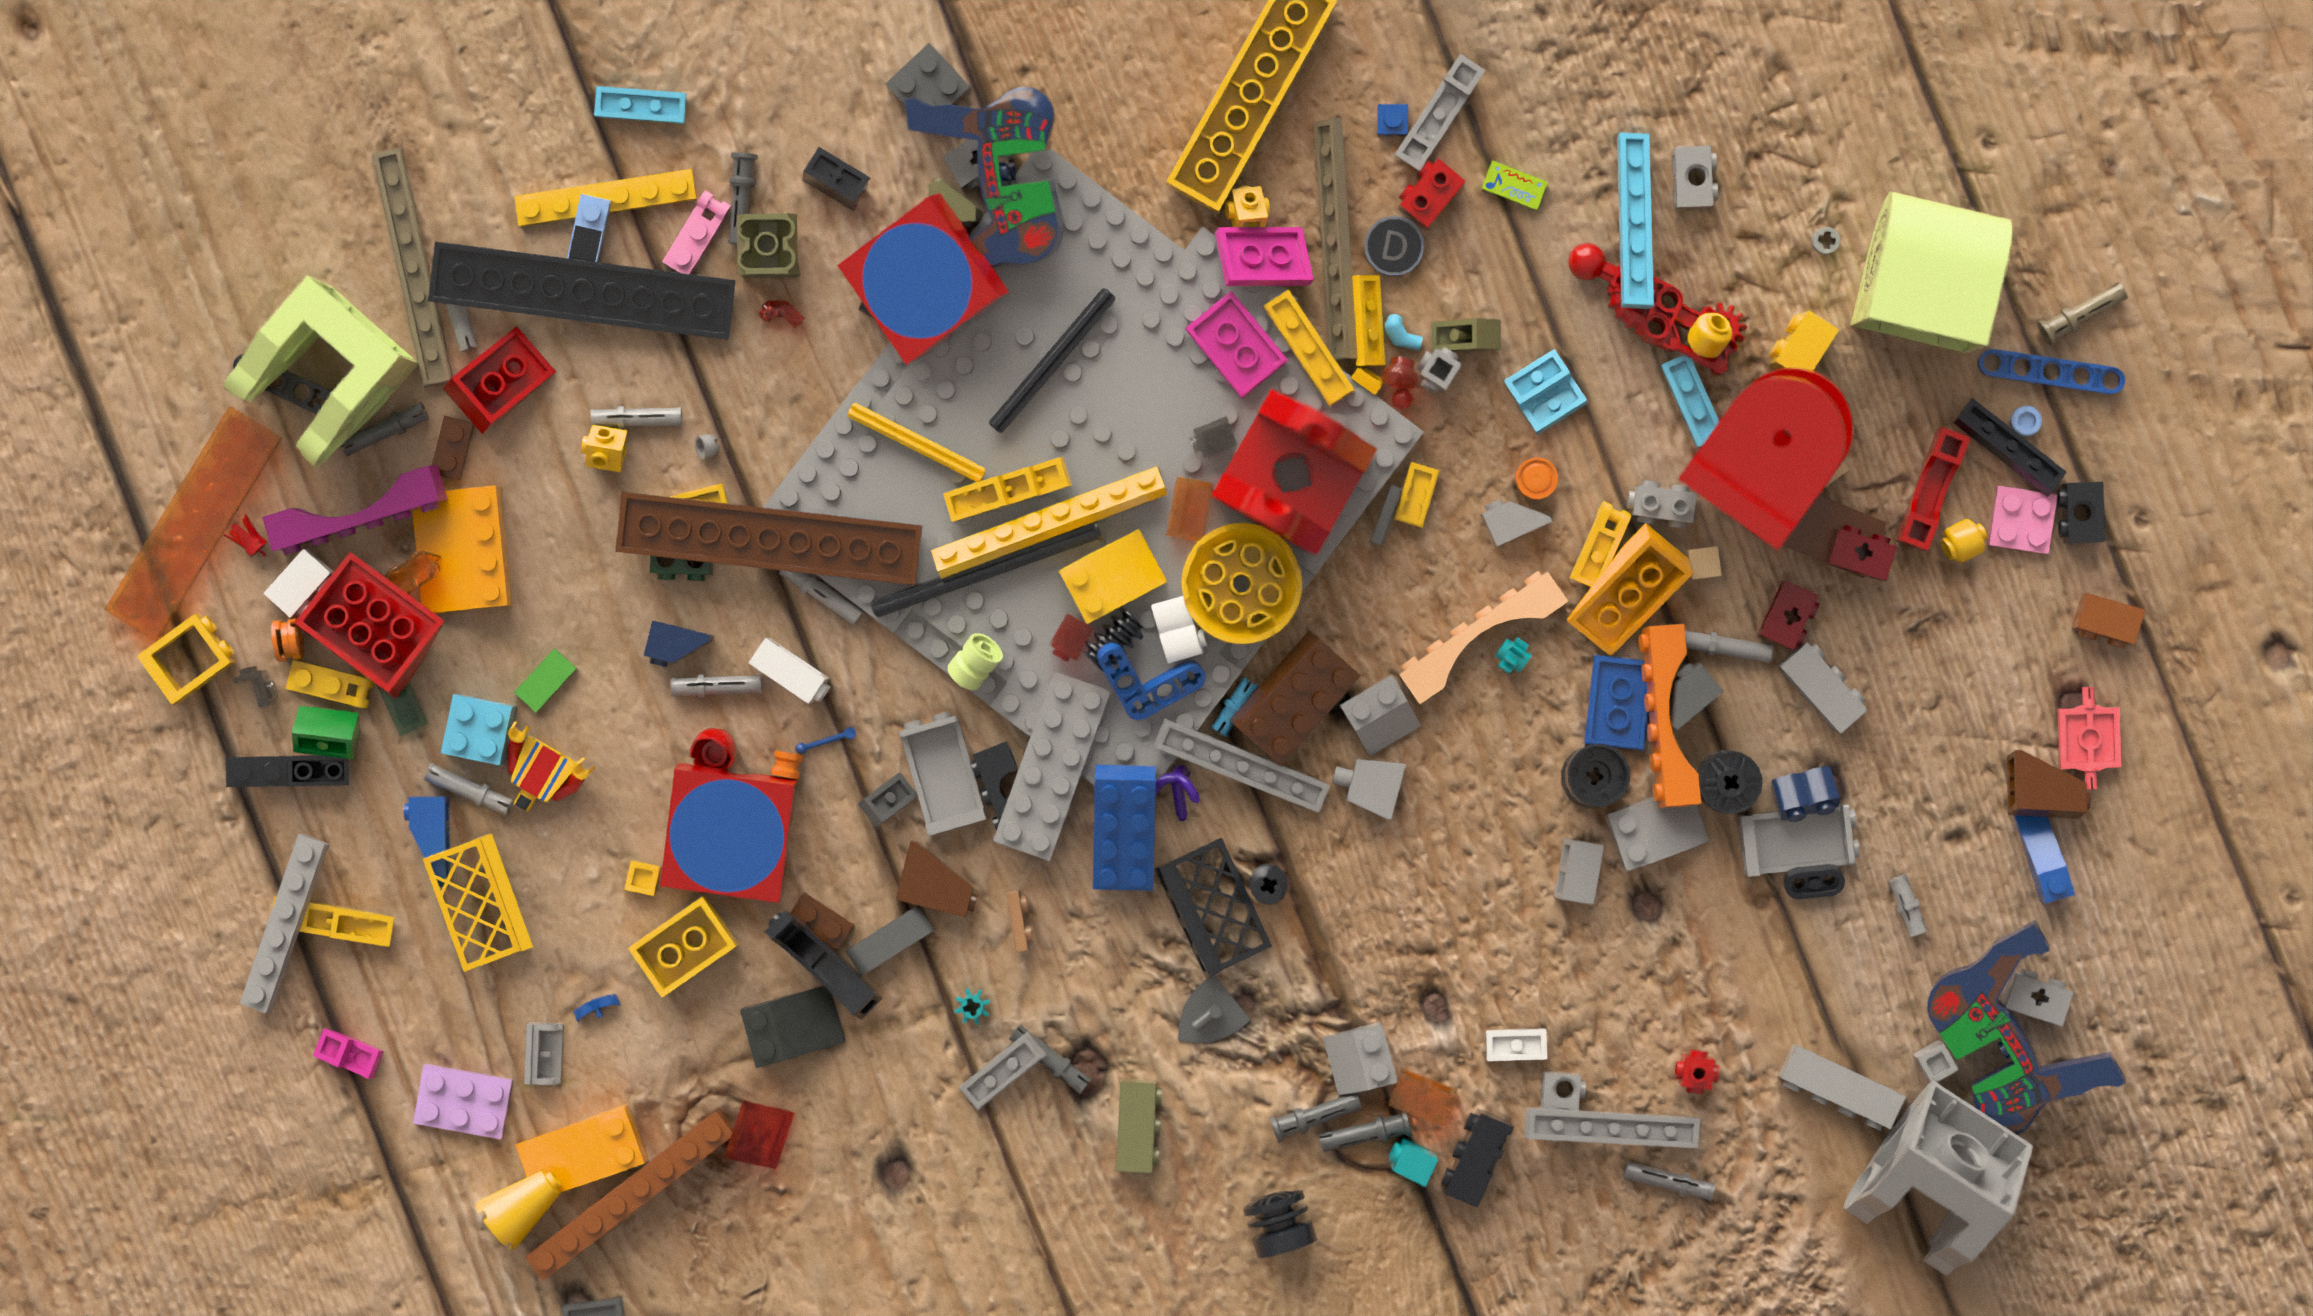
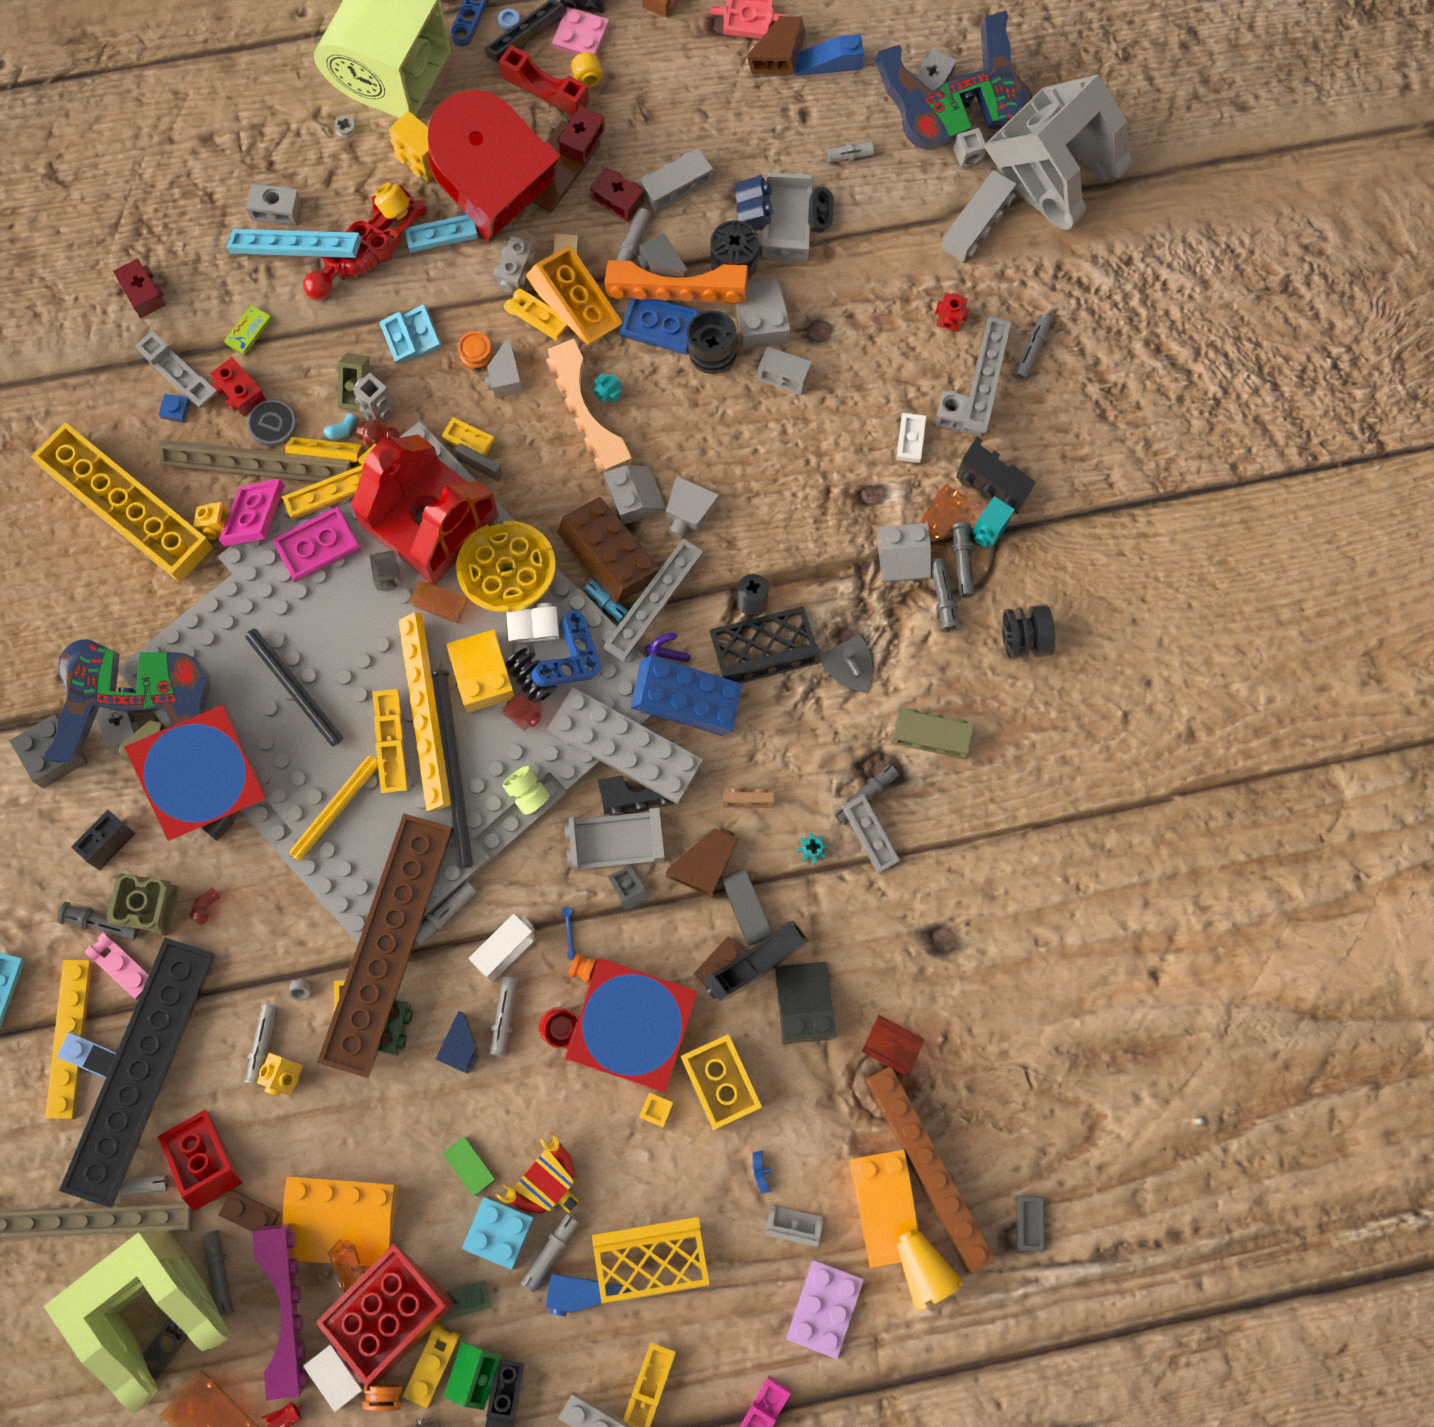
camera: 85 degrees left, 15 degrees down
none -> dark red brick [113,258,165,318]

